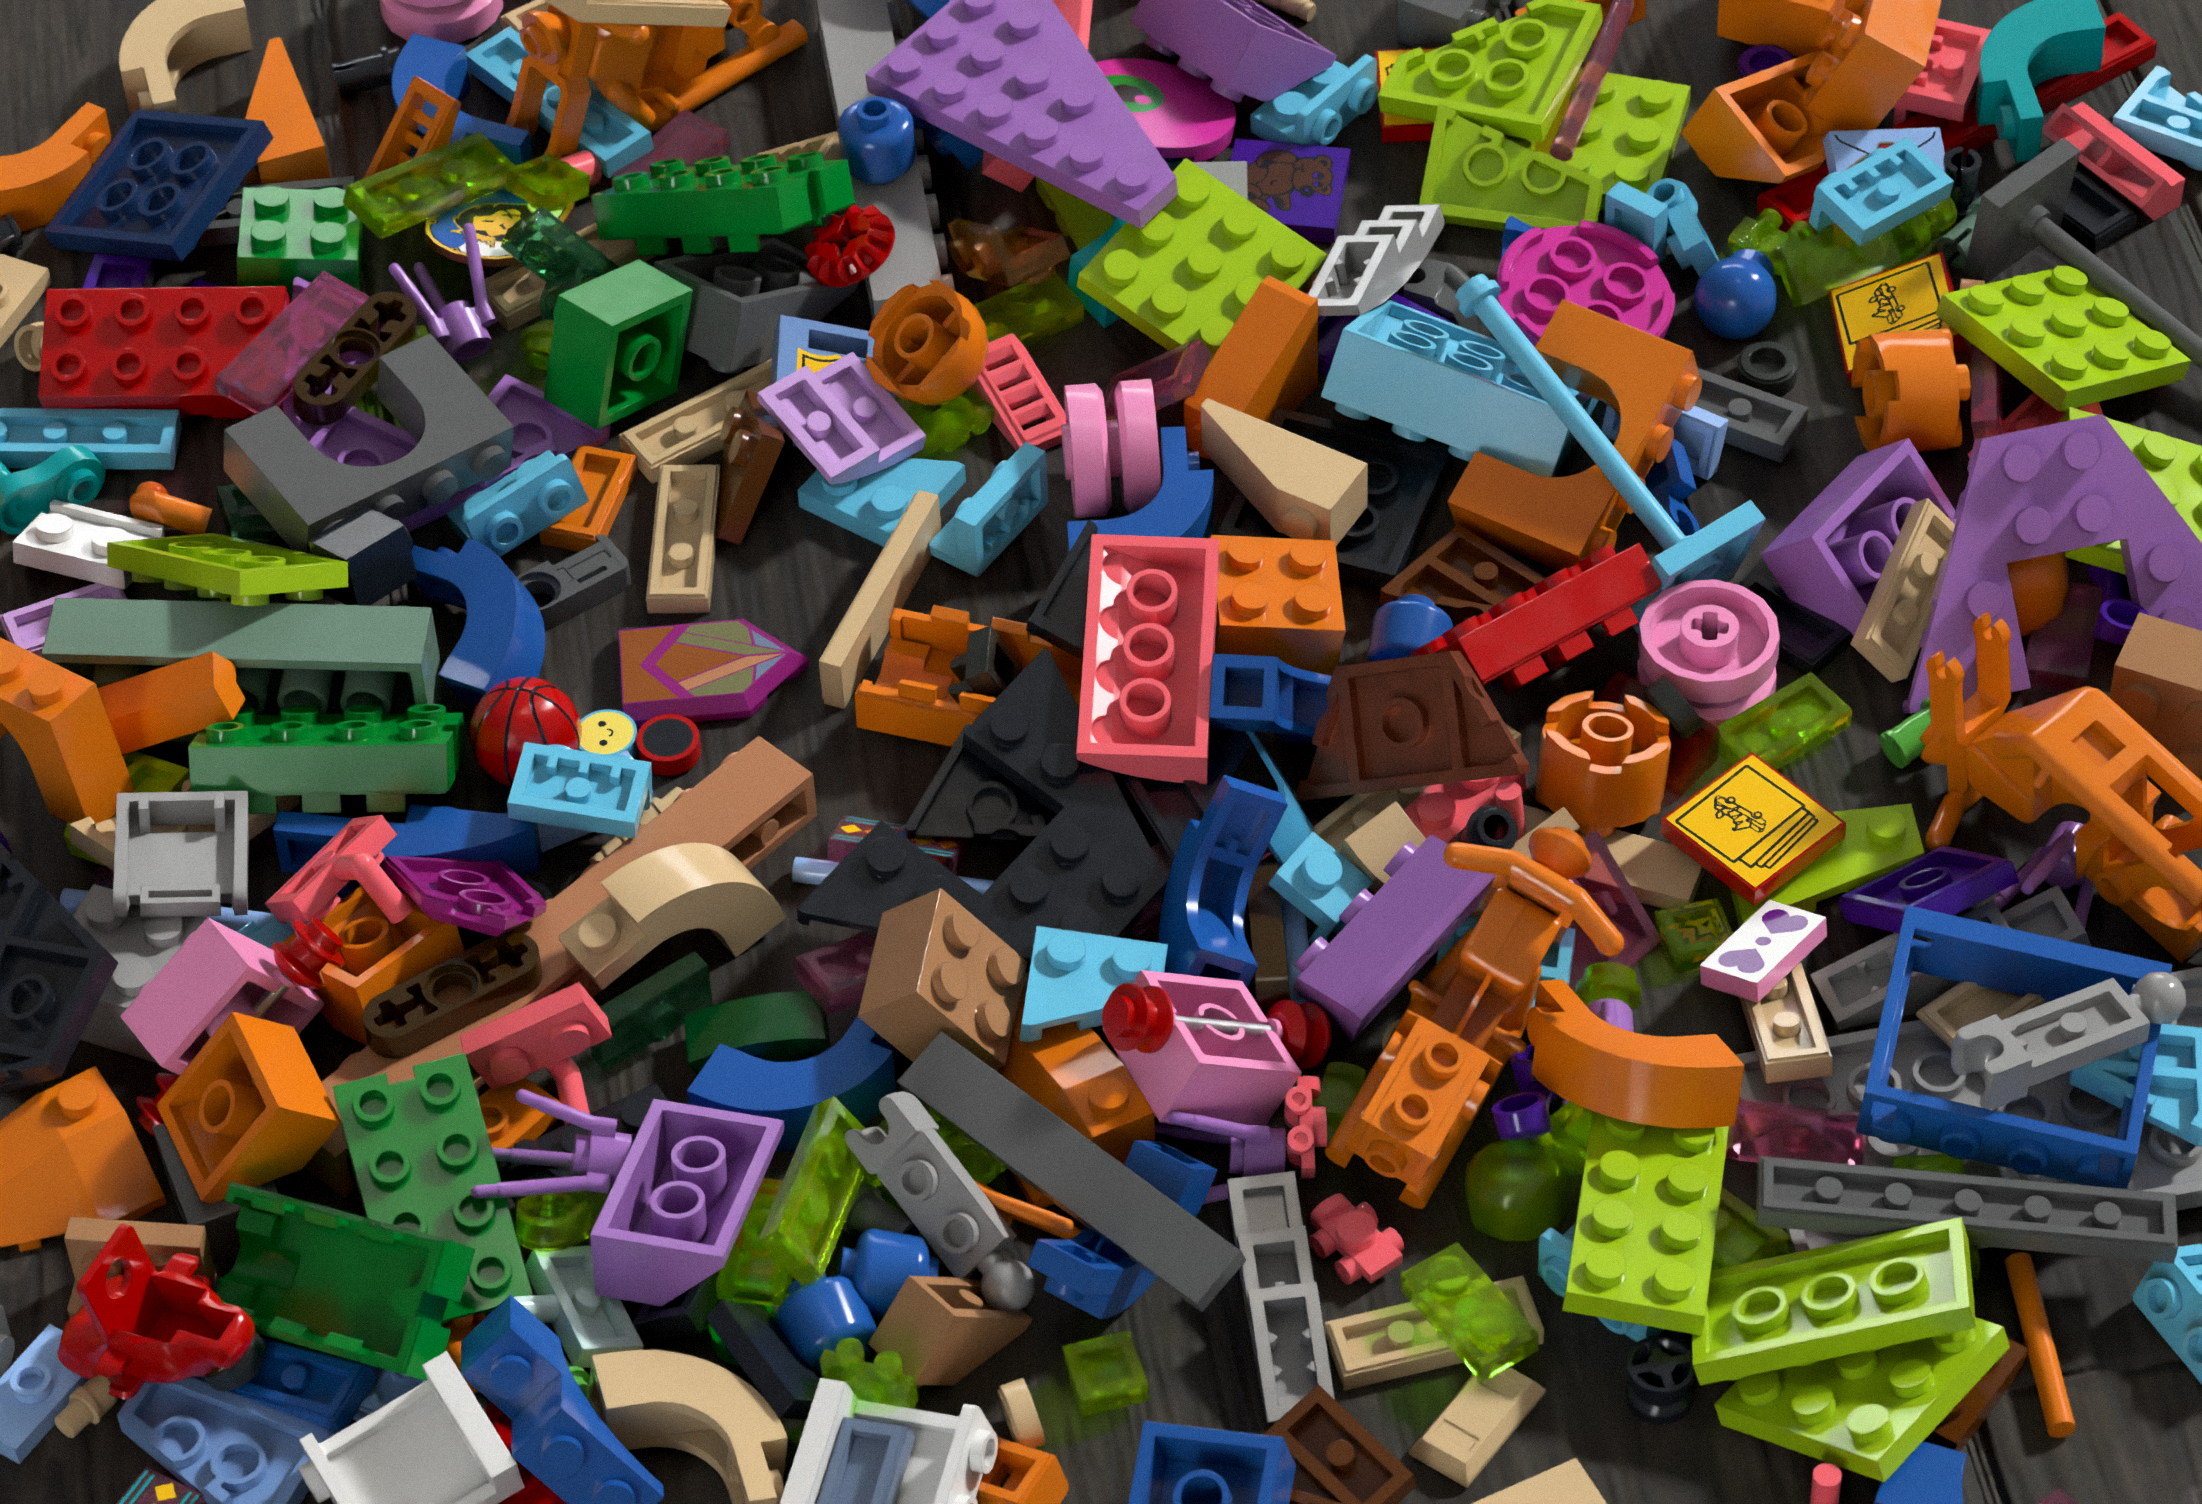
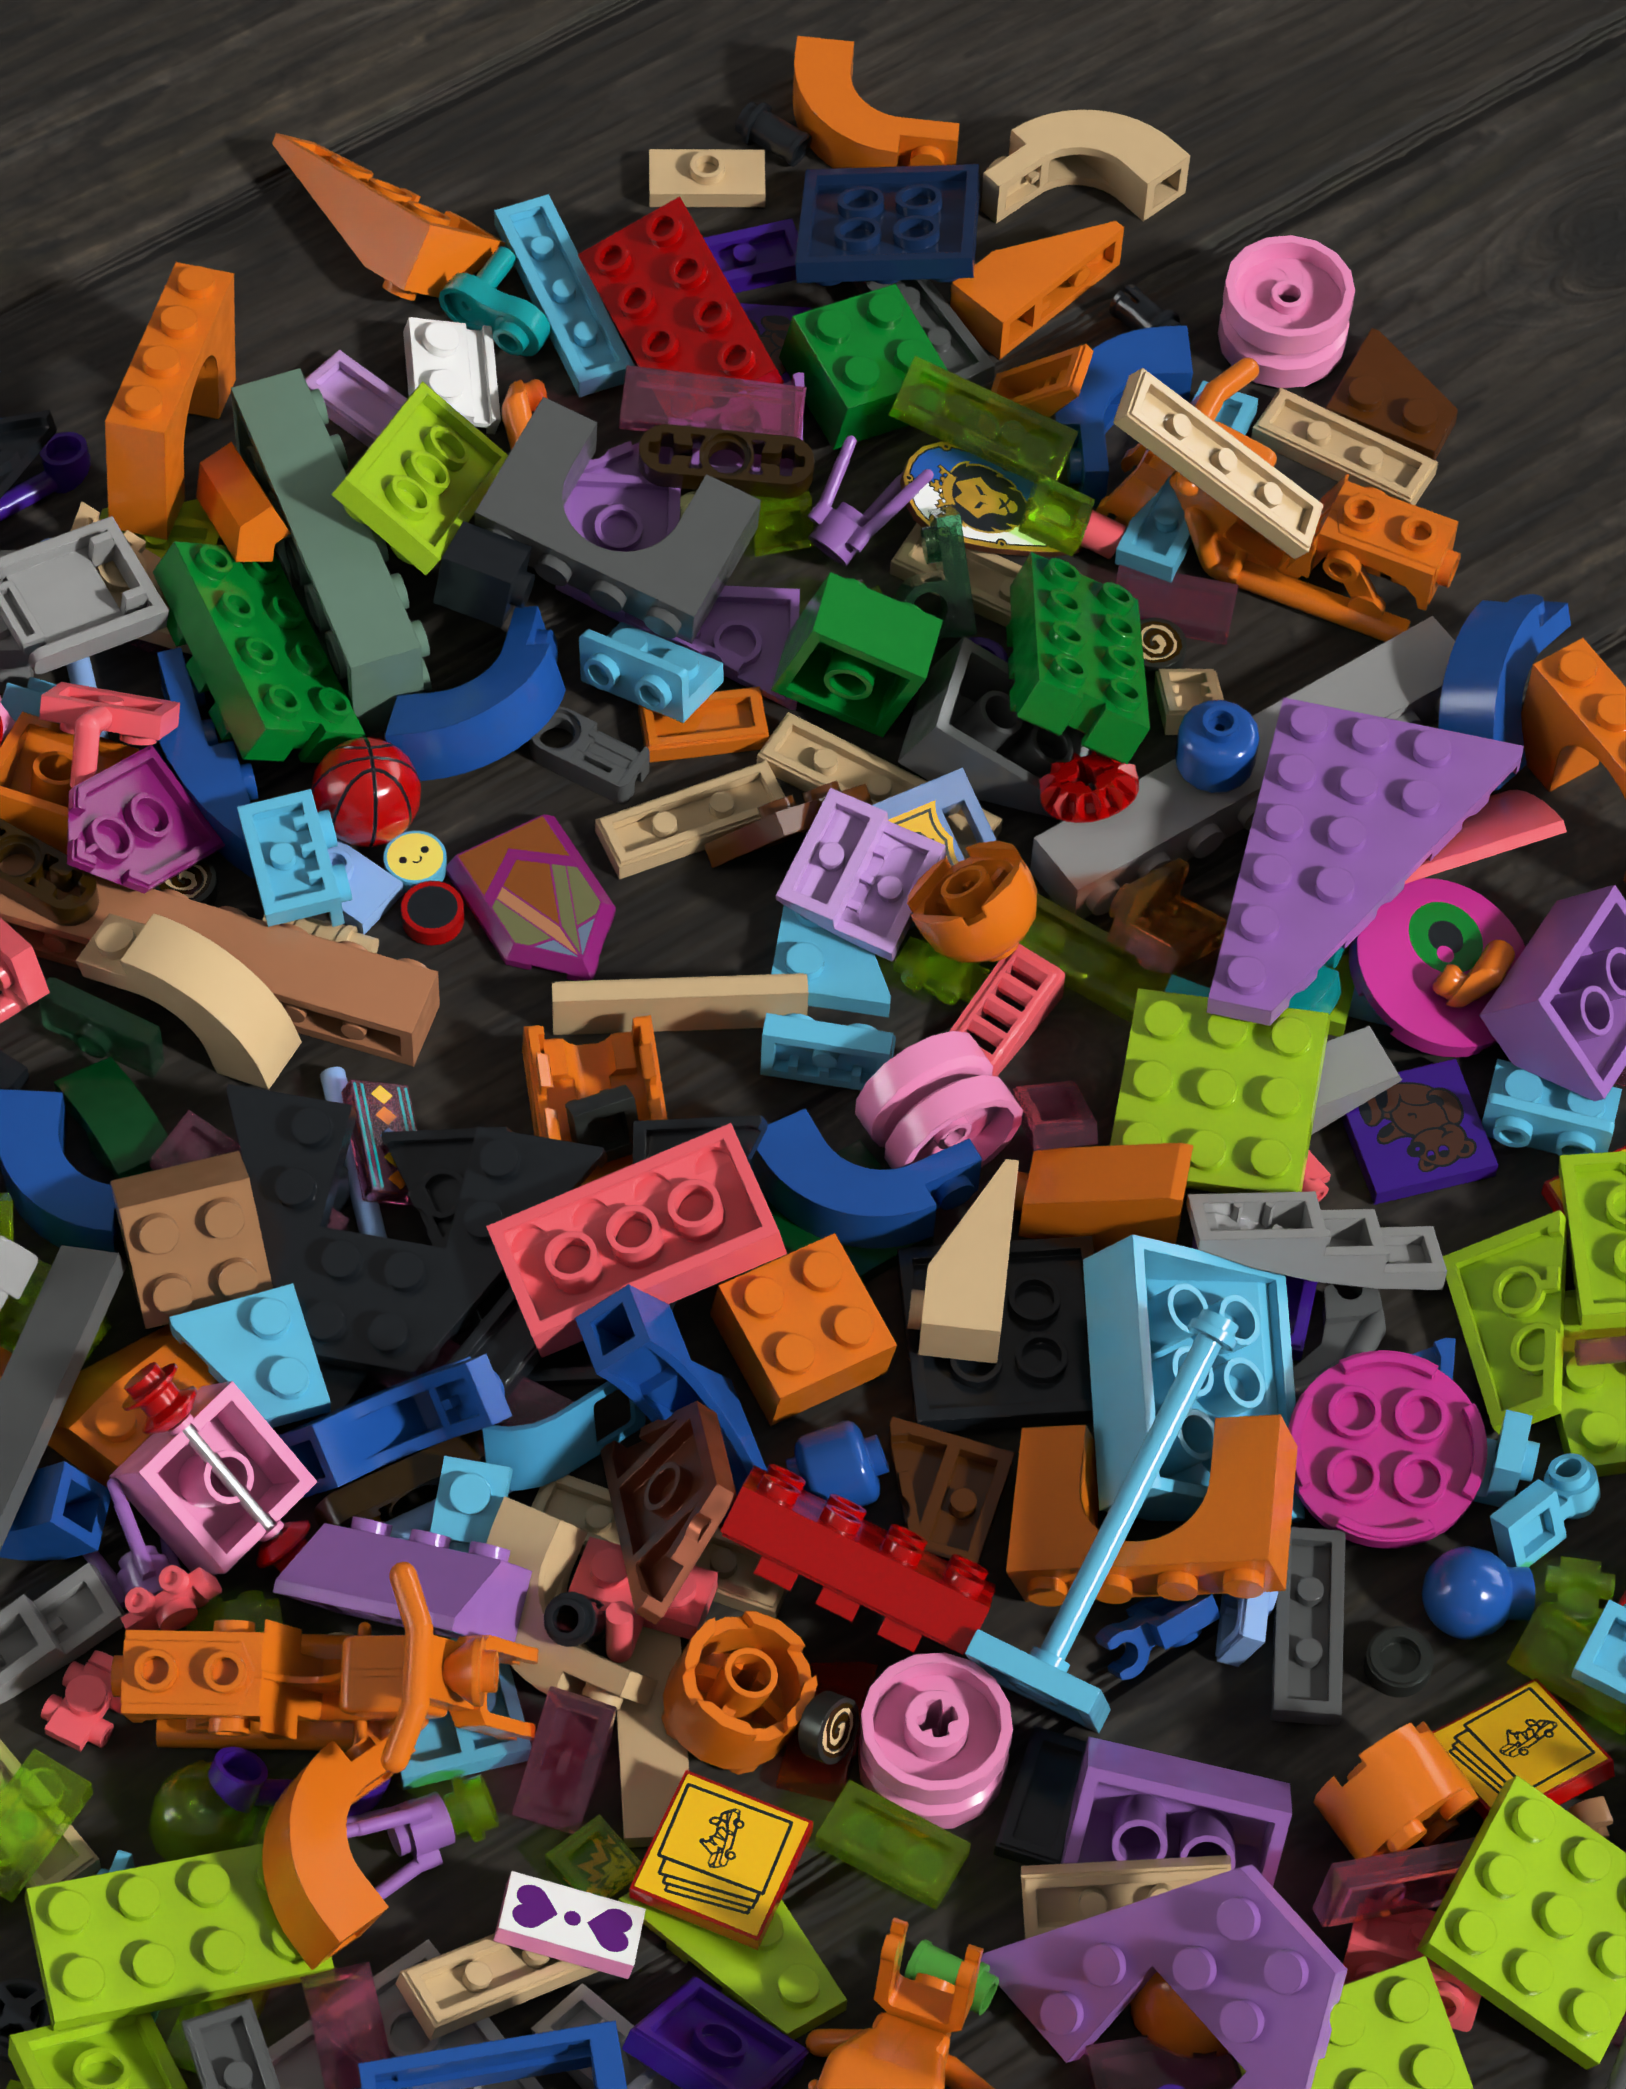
camera: 60 degrees right, 10 degrees up
none -> orange arm [1432,939,1515,1008]

